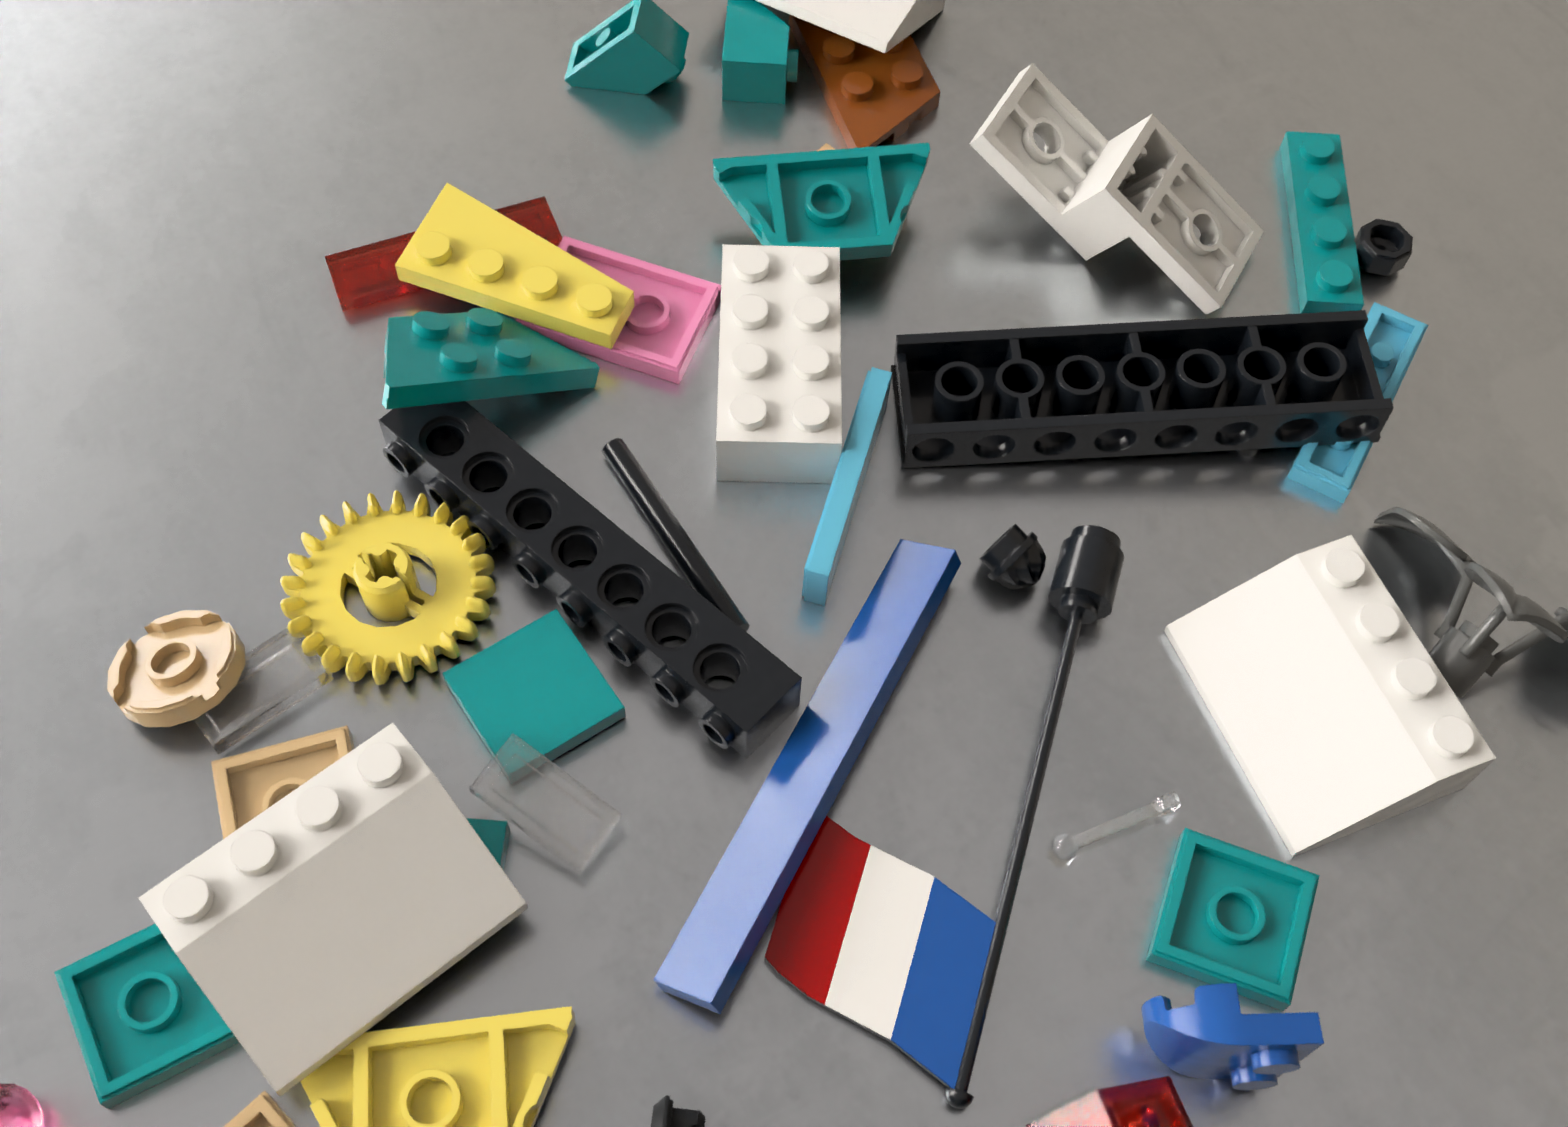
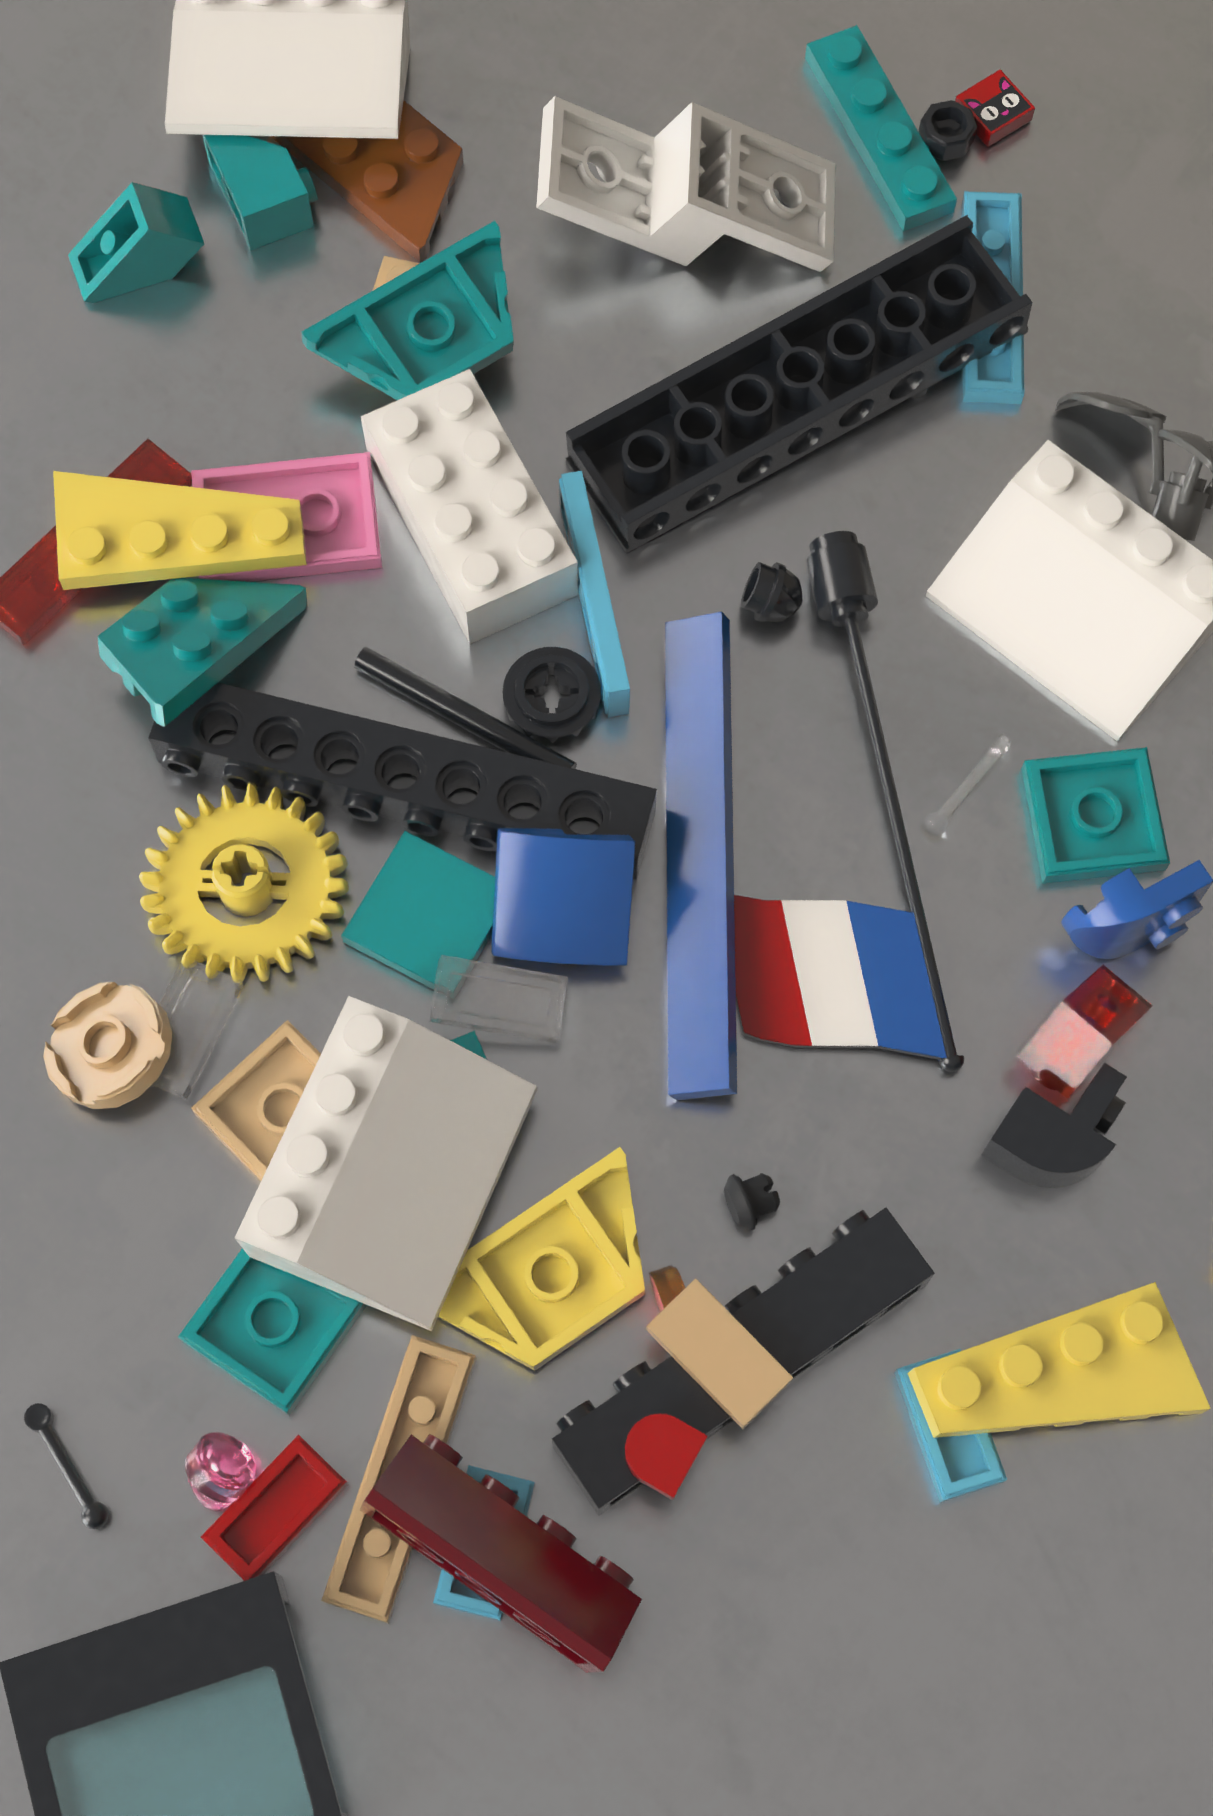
camera: 25 degrees left, 10 degrees up
none -> blue slope [491,828,635,966]
none -> black gear [502,647,601,743]
none -> tile [955,69,1035,147]

